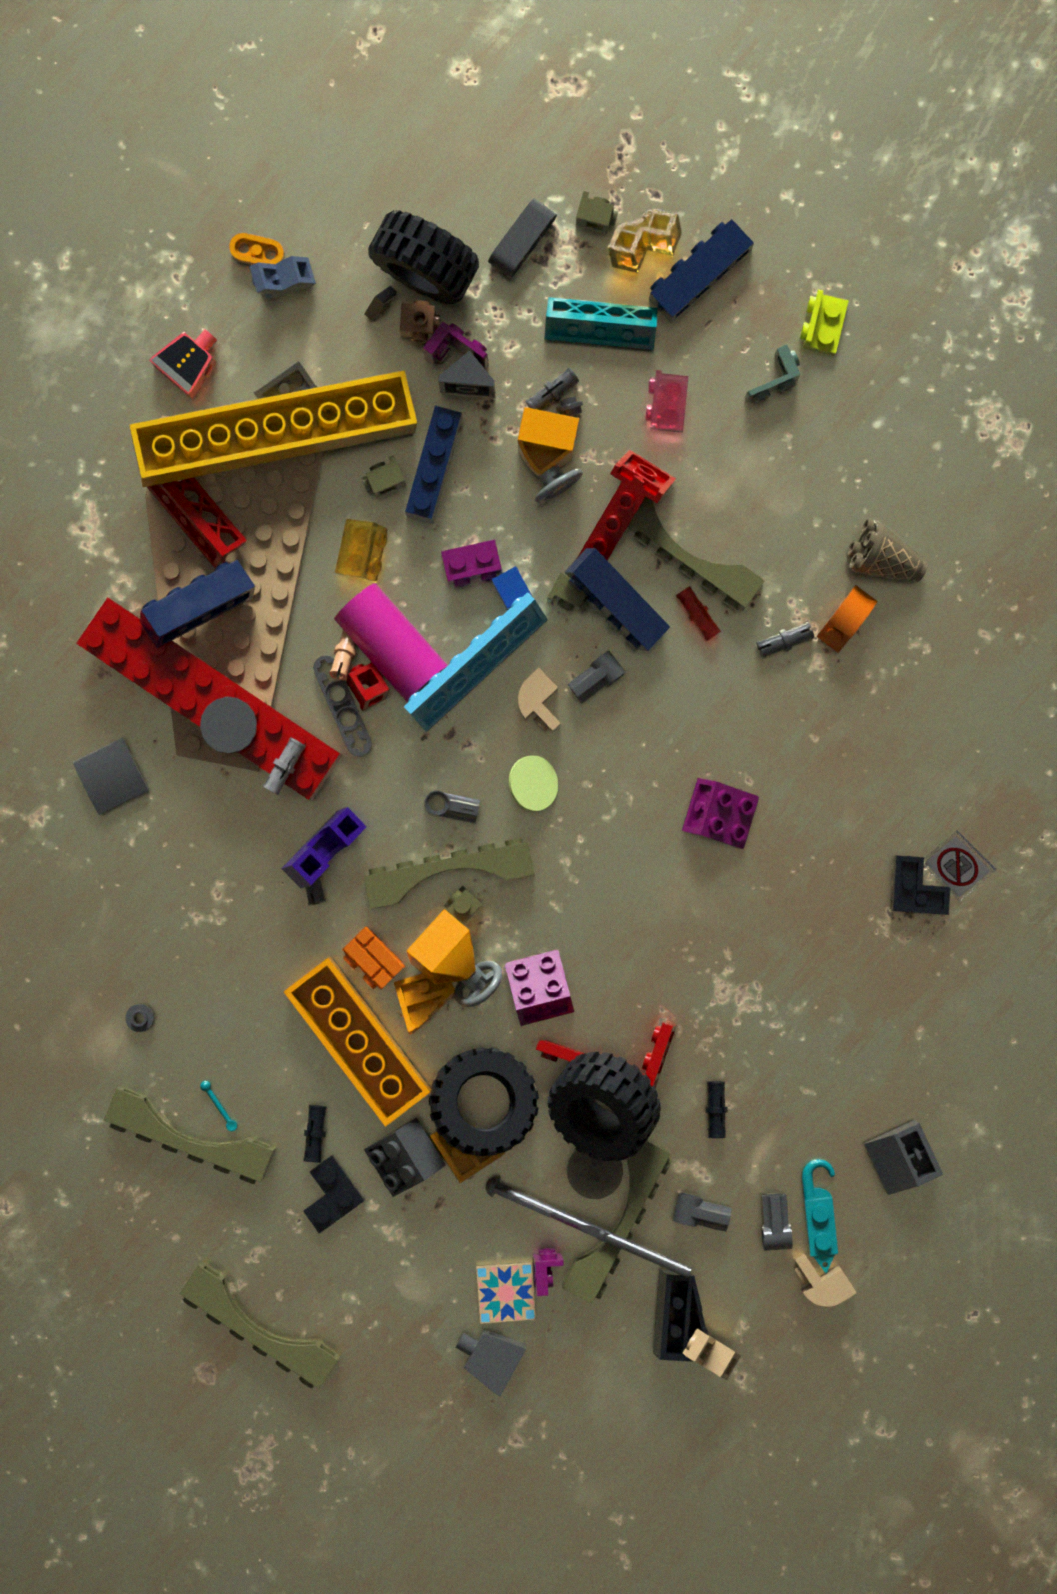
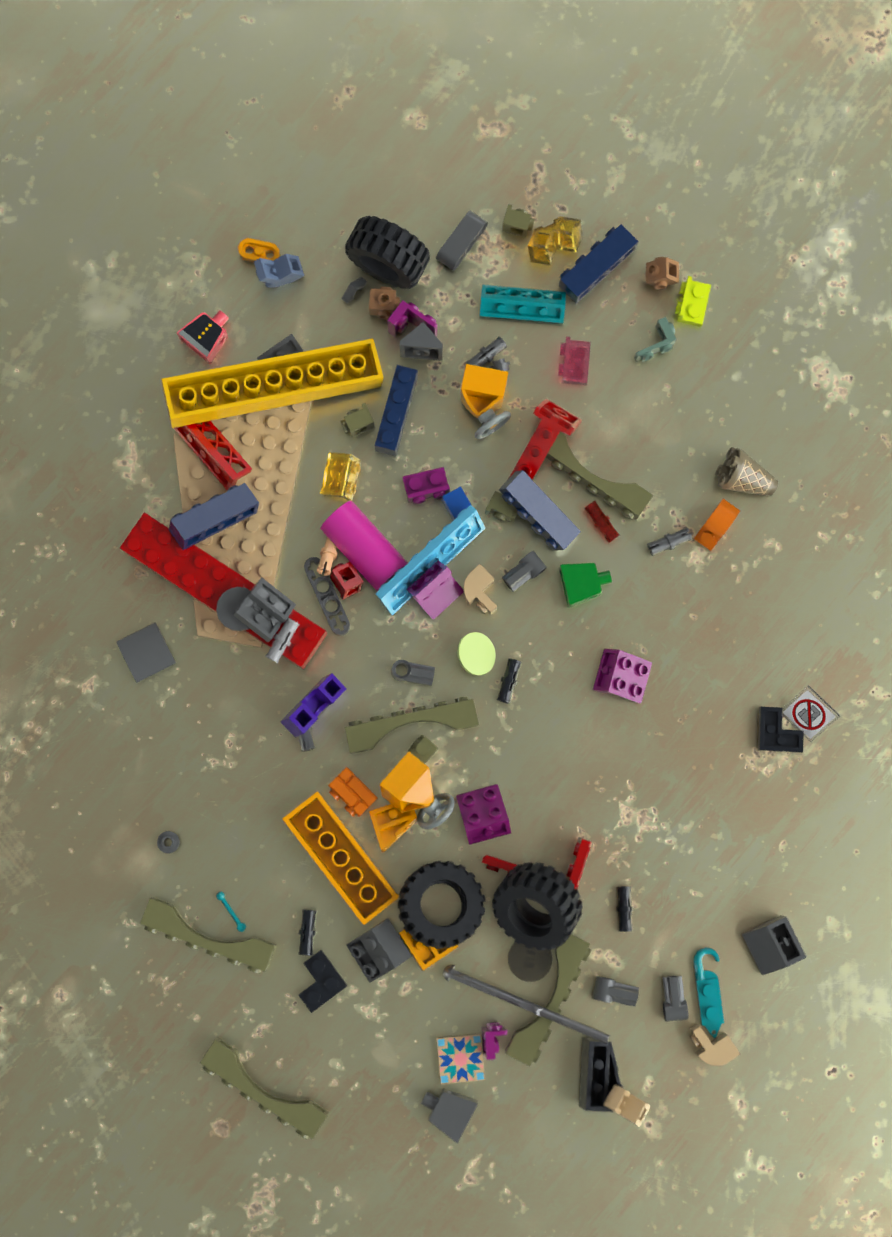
camera: 10 degrees left, 5 degrees down
none -> dark grey slope [233,577,296,642]
none -> bracket [406,560,464,619]
none -> black pin [497,658,522,704]
none -> green torso [559,563,612,608]
none -> medium nougat brick [645,257,679,289]

